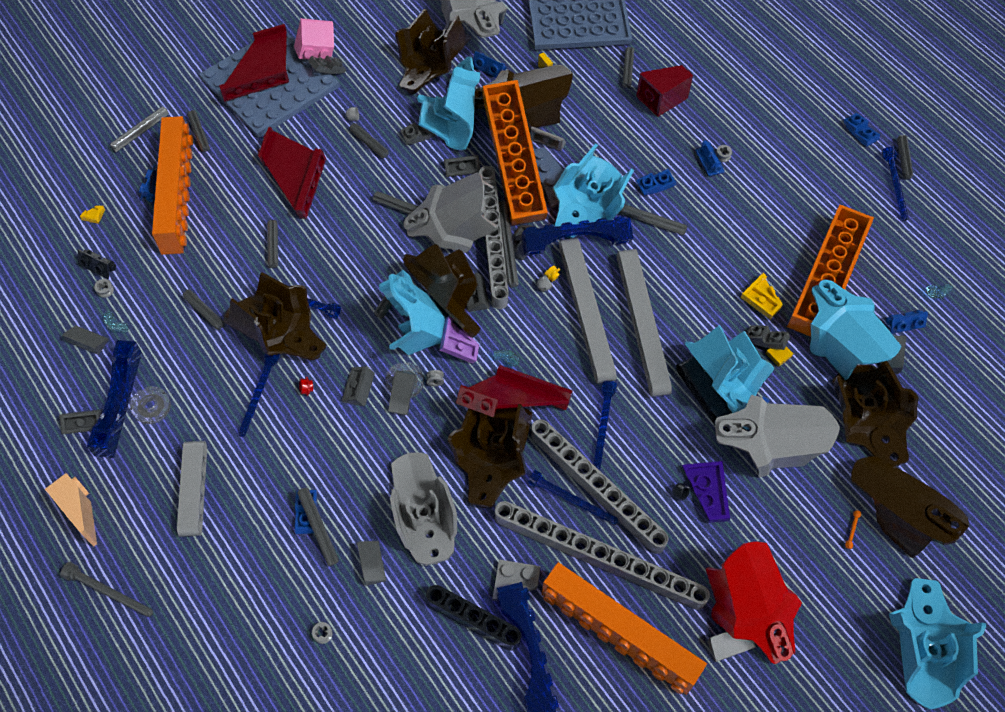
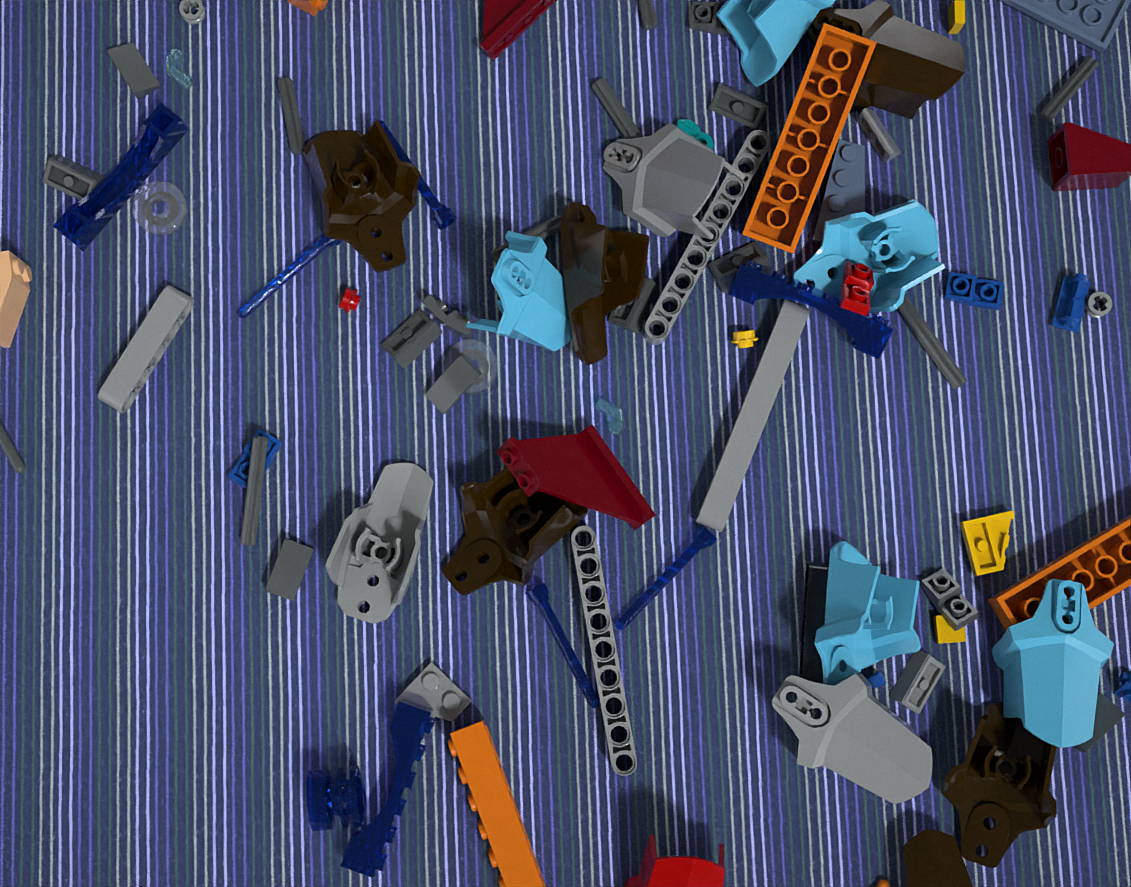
camera: 30 degrees right, 20 degrees up
dark grey axle [267,220,278,268] -> none
light grey bush [312,622,333,644] -> none
black beam [426,585,521,651] -> none
light grey bush [427,370,444,386] -> none
medium lavender wing [440,316,479,364] -> none
light grey beam [495,501,710,610] -> none
dark grey axle [498,201,519,288] -> none
light grey hinge [537,275,553,291] -> none
light grey beam [617,249,672,397] -> none
black hinge [672,483,690,501] -> none
dark purple wing [682,461,730,523] -> none
none -> clear blue wheel [306,766,366,832]
none -> dark grey slope [422,294,473,340]
none -> red slope [840,261,874,316]
none -> light grey slope [889,650,946,715]

